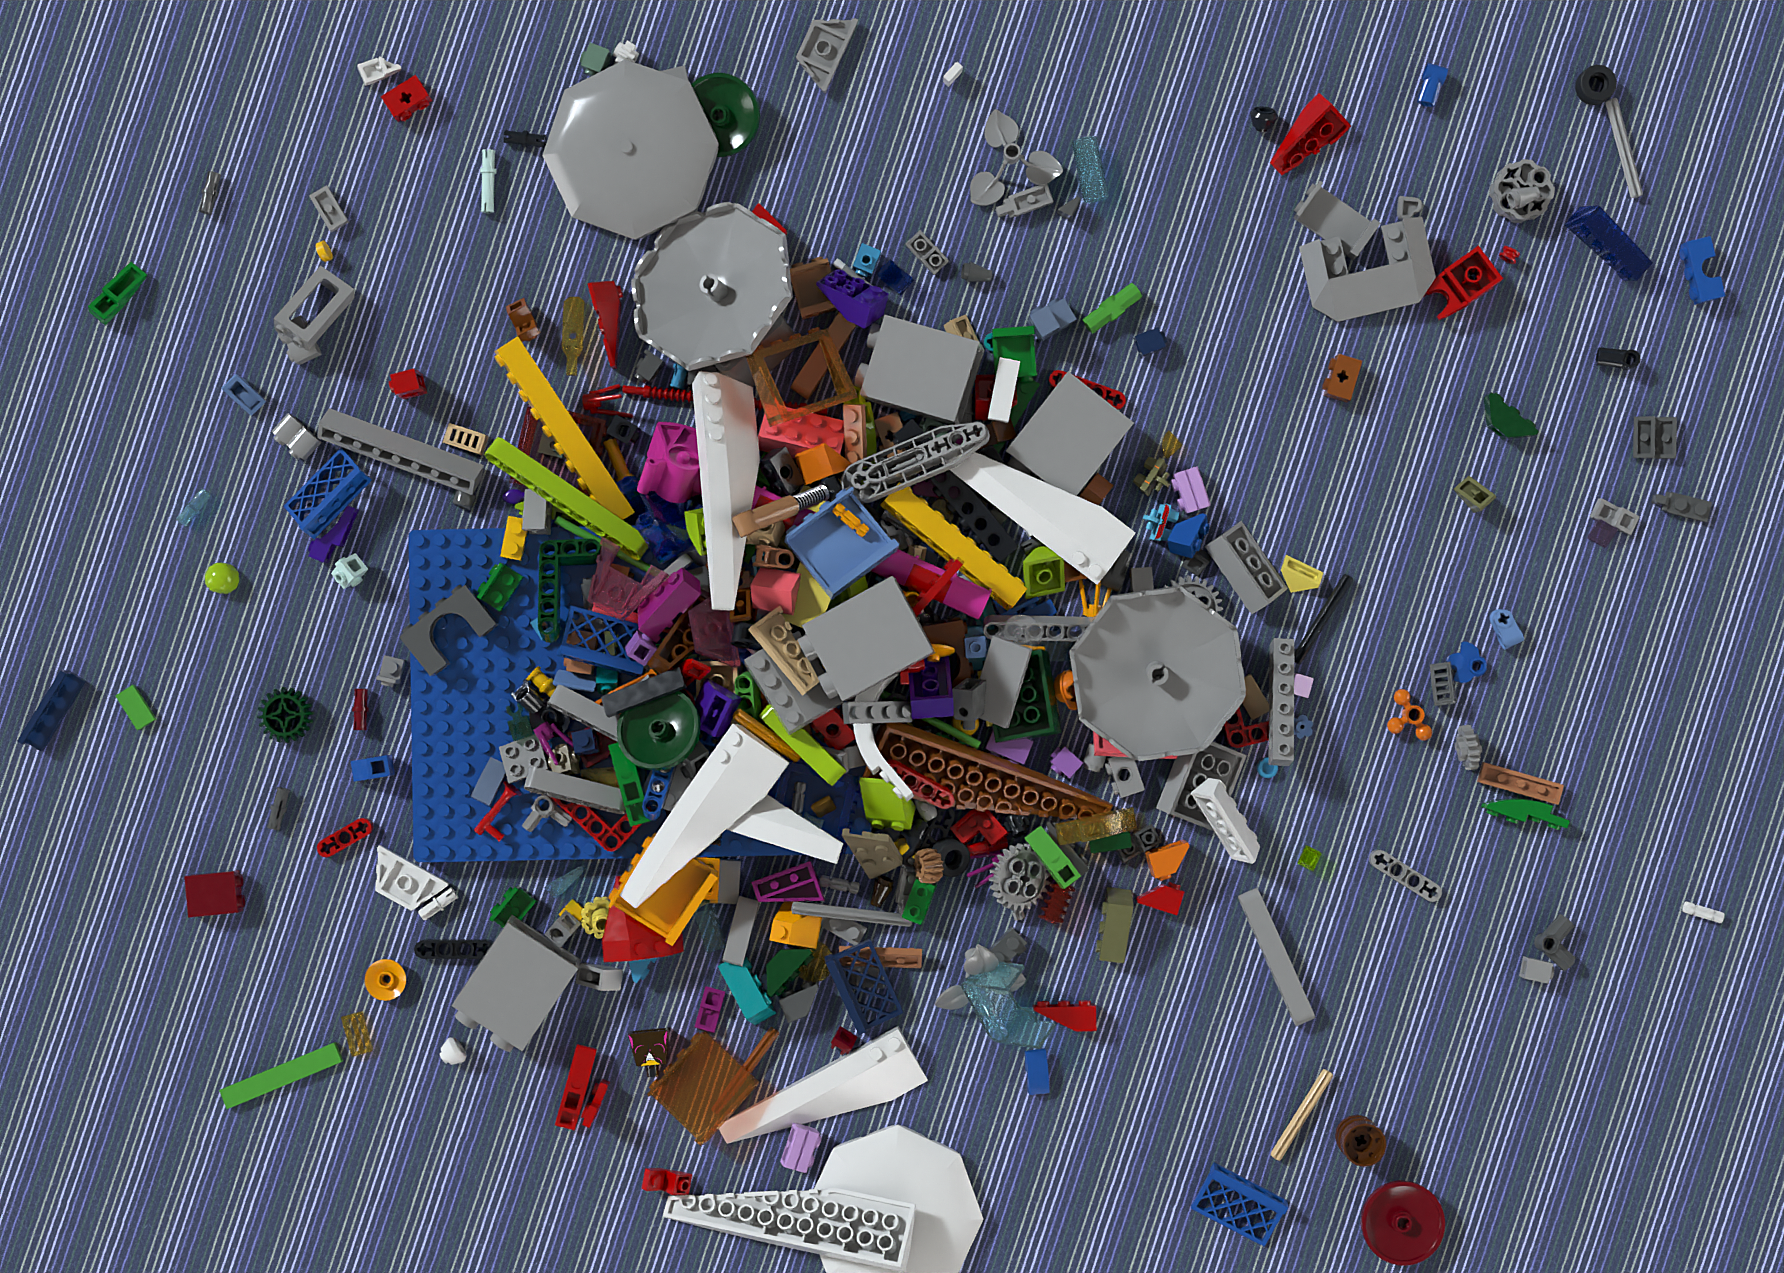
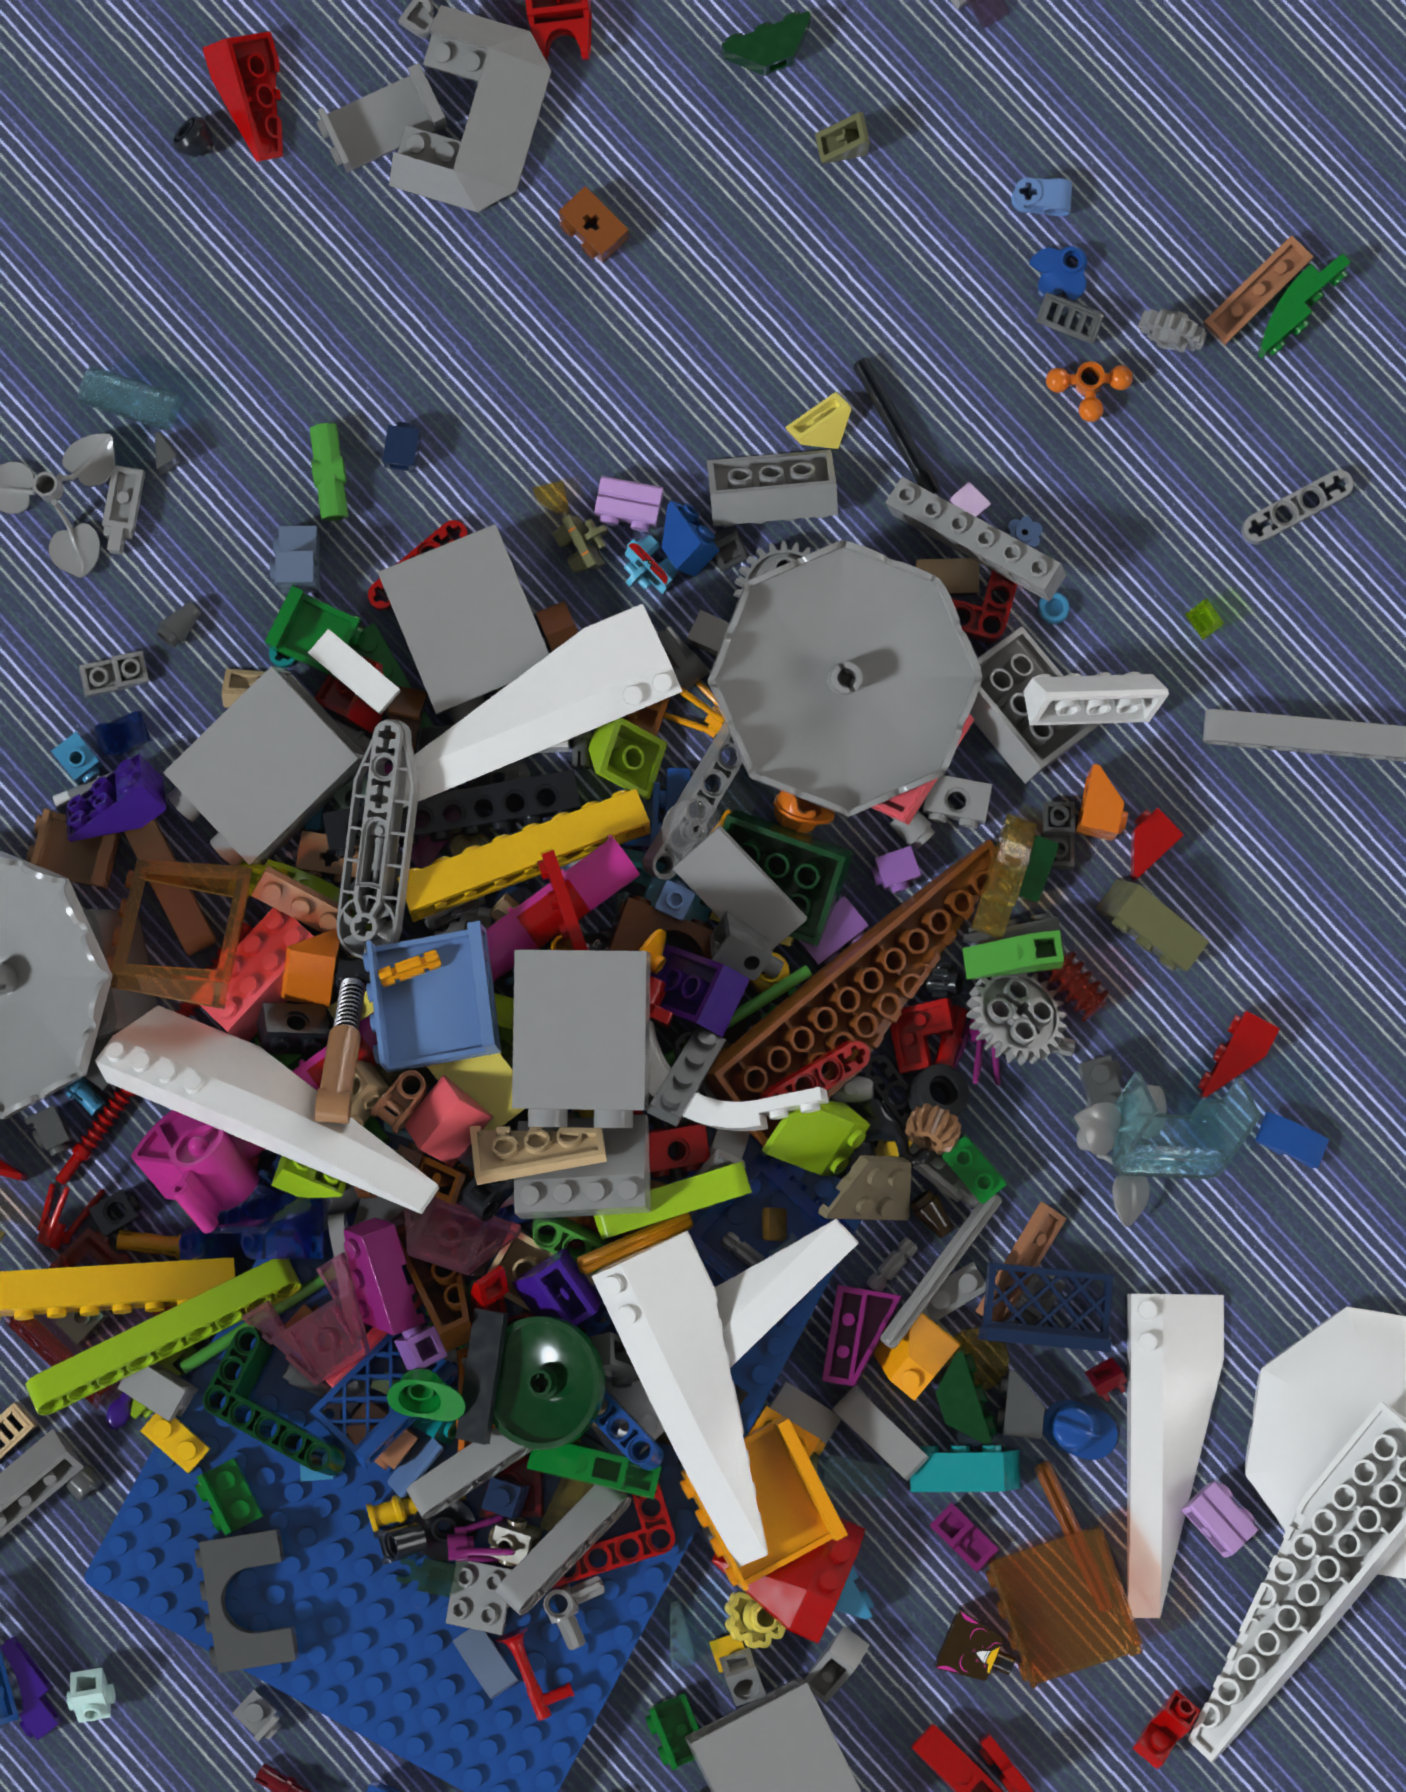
camera: 60 degrees left, 5 degrees down
none -> green piece [387,1368,466,1422]
none -> blue piece [1043,1399,1118,1460]

